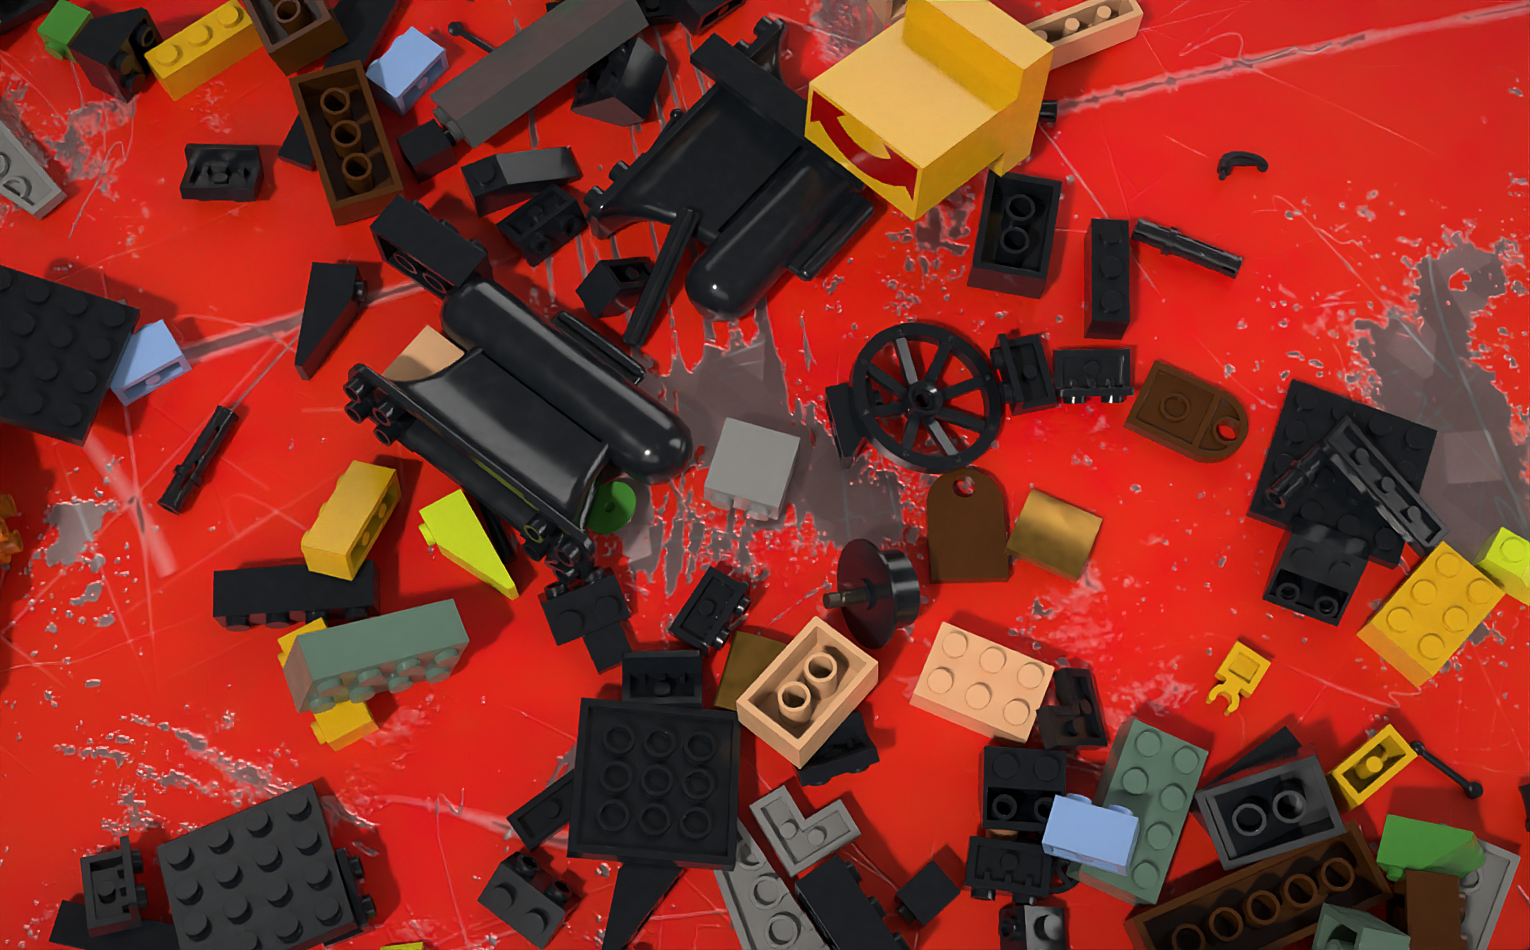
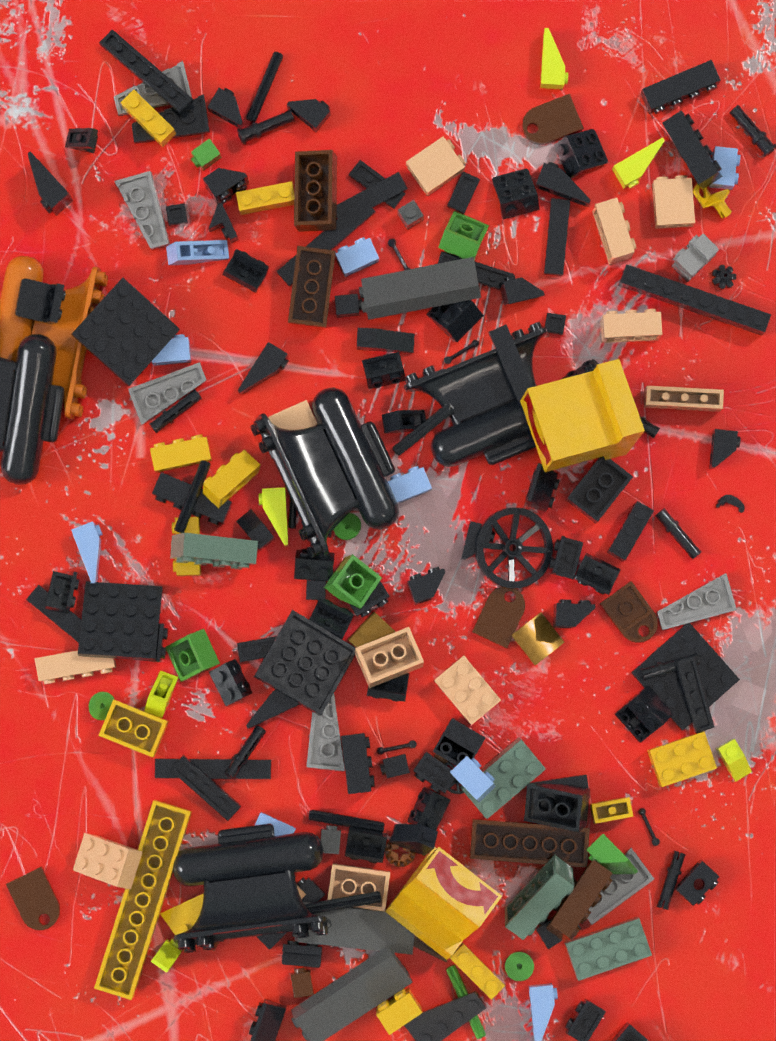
camera: 25 degrees right, 15 degrees up
black brick [369,194,495,301] -> none
light grey brick [704,417,801,521] -> none
light grey plate [749,785,861,879] -> none
black piece [823,538,920,649] -> none
black plate [1036,668,1108,750] -> none
yellow plate [1205,641,1271,716] -> none
none -> light blue slope [71,521,103,584]
none -> light grey wing [128,362,206,425]
none -> yellow brick [150,435,212,473]
none -> black tile [166,203,188,226]
none -> light blue slope [166,240,229,265]
none -> bright green slope [166,629,220,682]
none -> black axle [174,460,211,533]
none -> black slope [209,203,238,243]
none -> black slope [236,510,275,551]
none -> bright green slope [324,554,382,608]
none -> black hinge [377,740,417,755]
none -> light blue brick [388,466,432,504]
none -> black slope [407,567,445,605]
none -> black slope [524,463,560,512]
none -> black tile [545,313,566,335]
none -> black slope [553,599,595,628]
none -> light grey wing [657,573,737,630]
none -> black slope [709,429,741,469]

